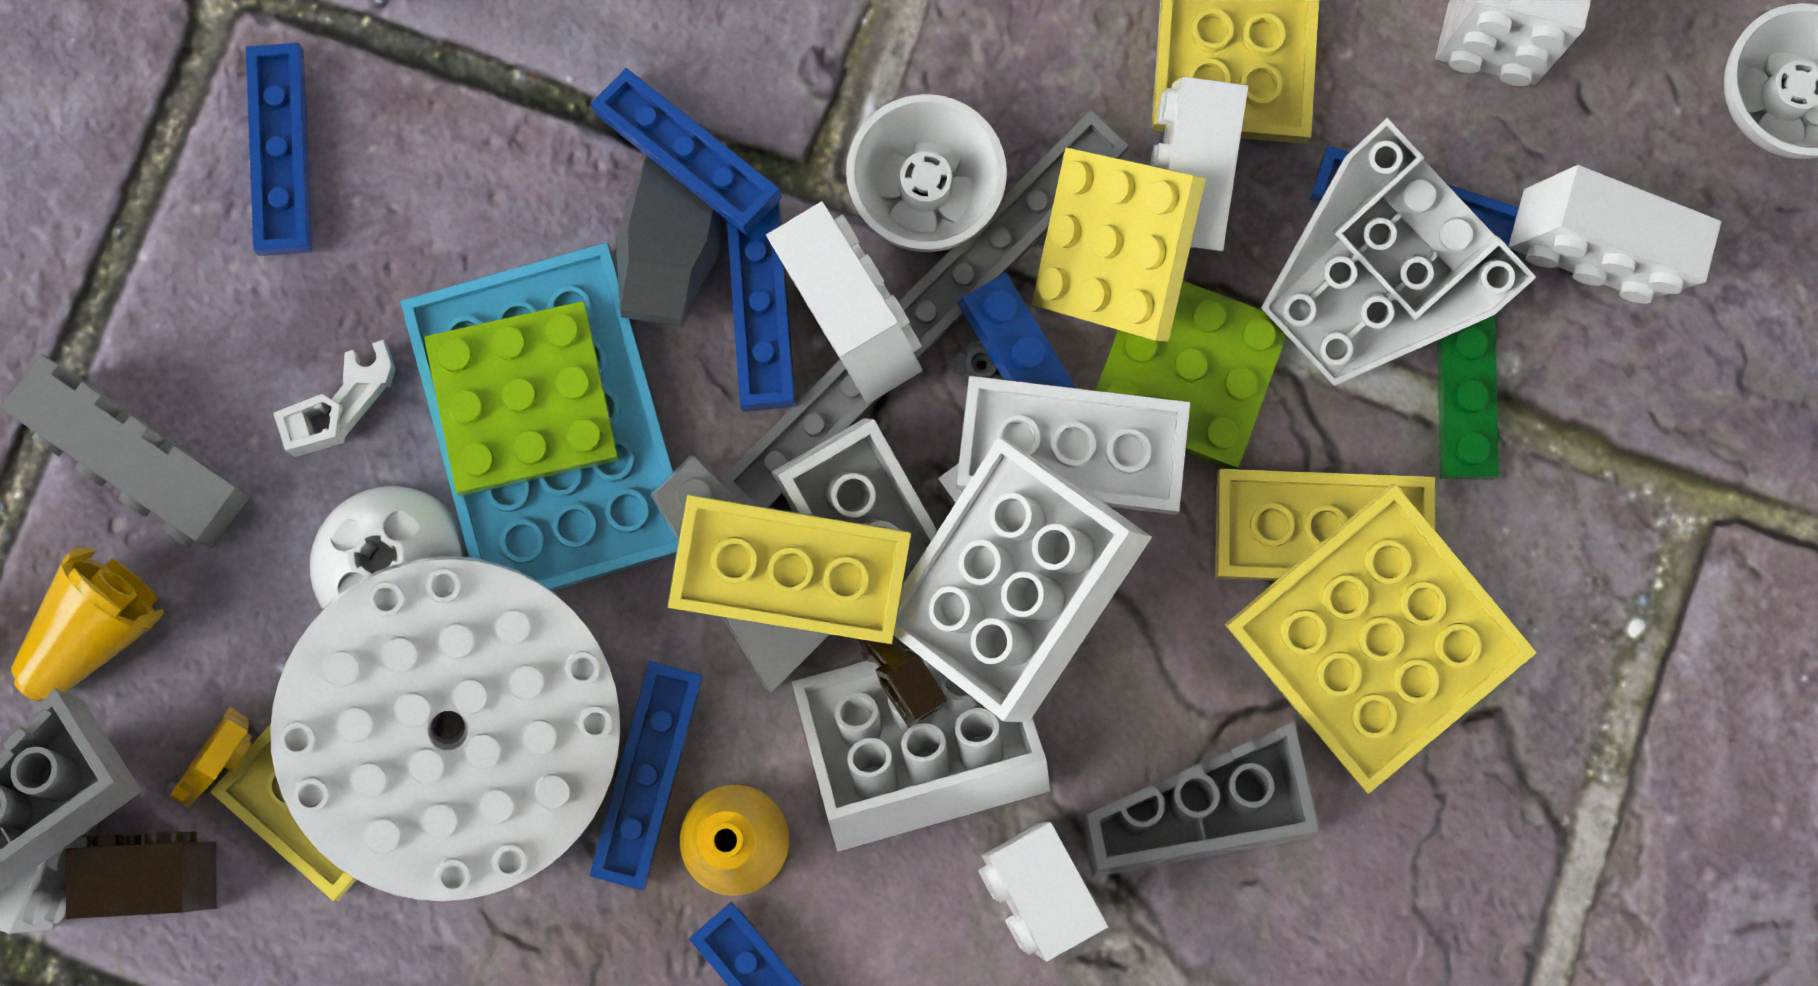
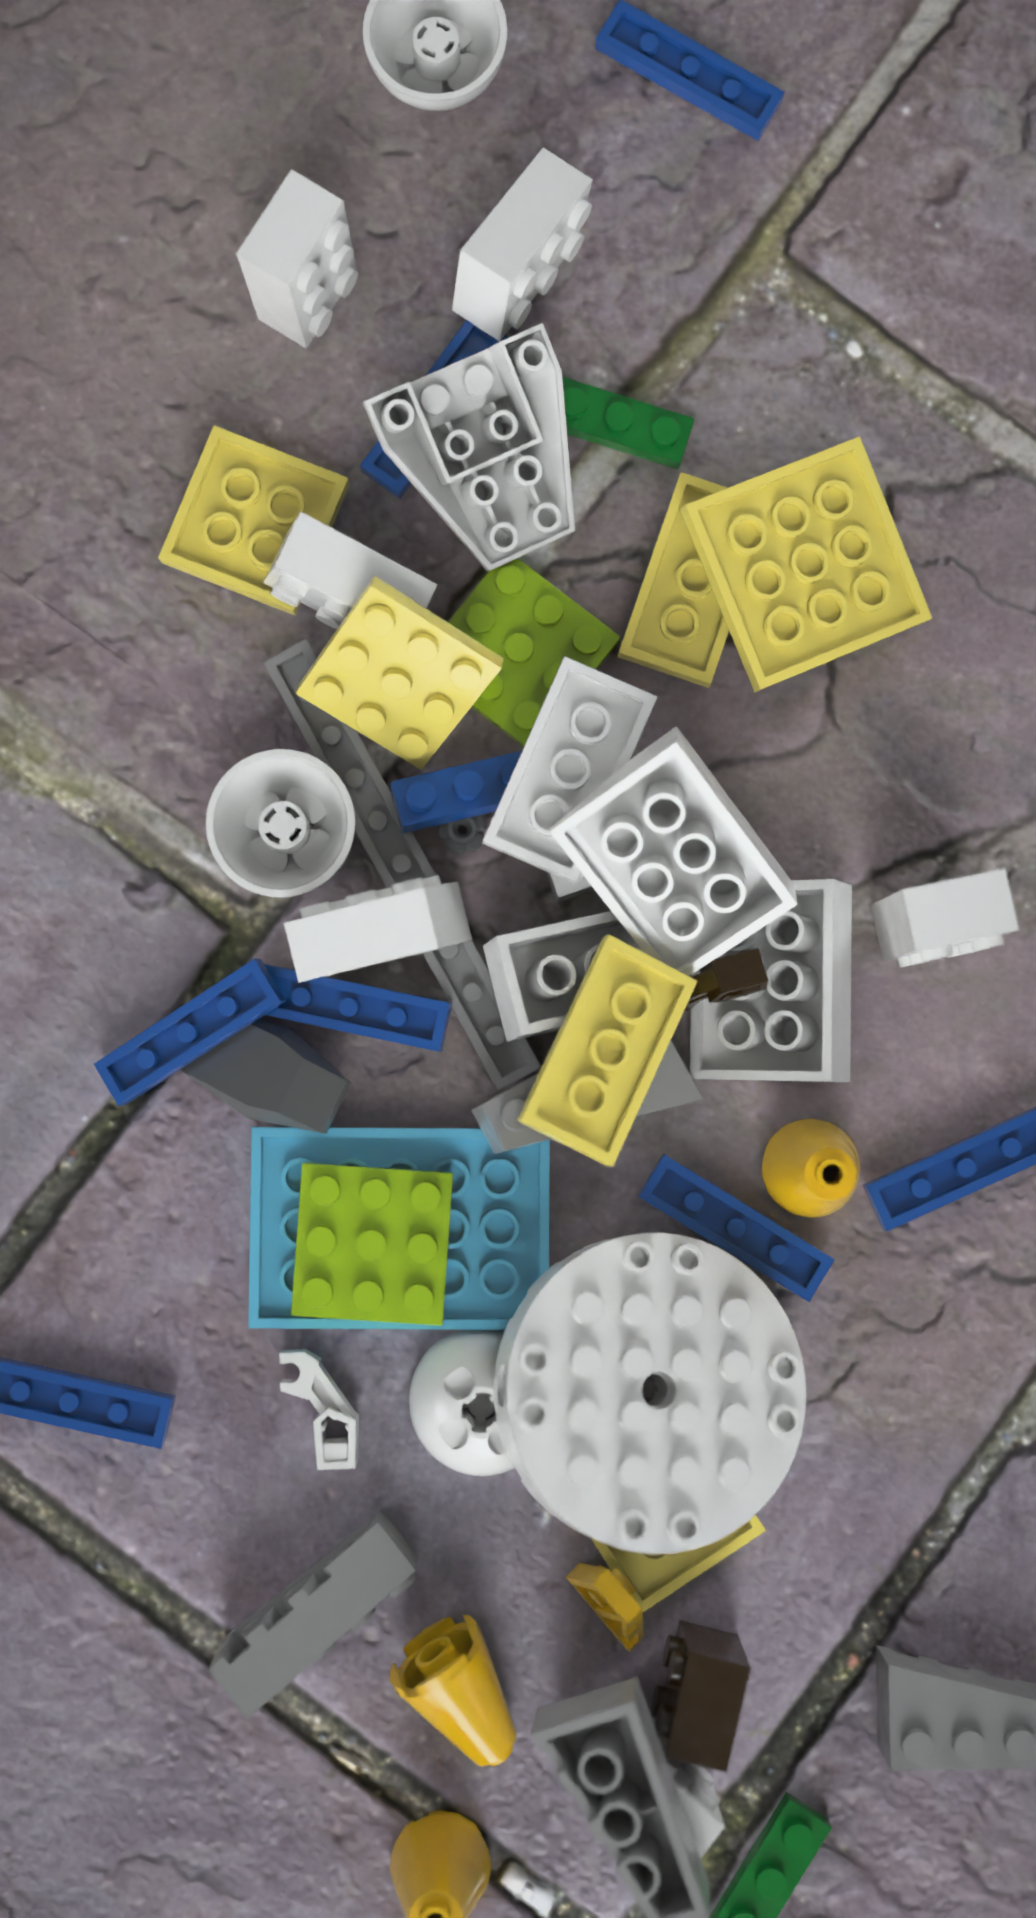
camera: 70 degrees left, 5 degrees up
light grey wedge [1082,721,1319,877] -> none

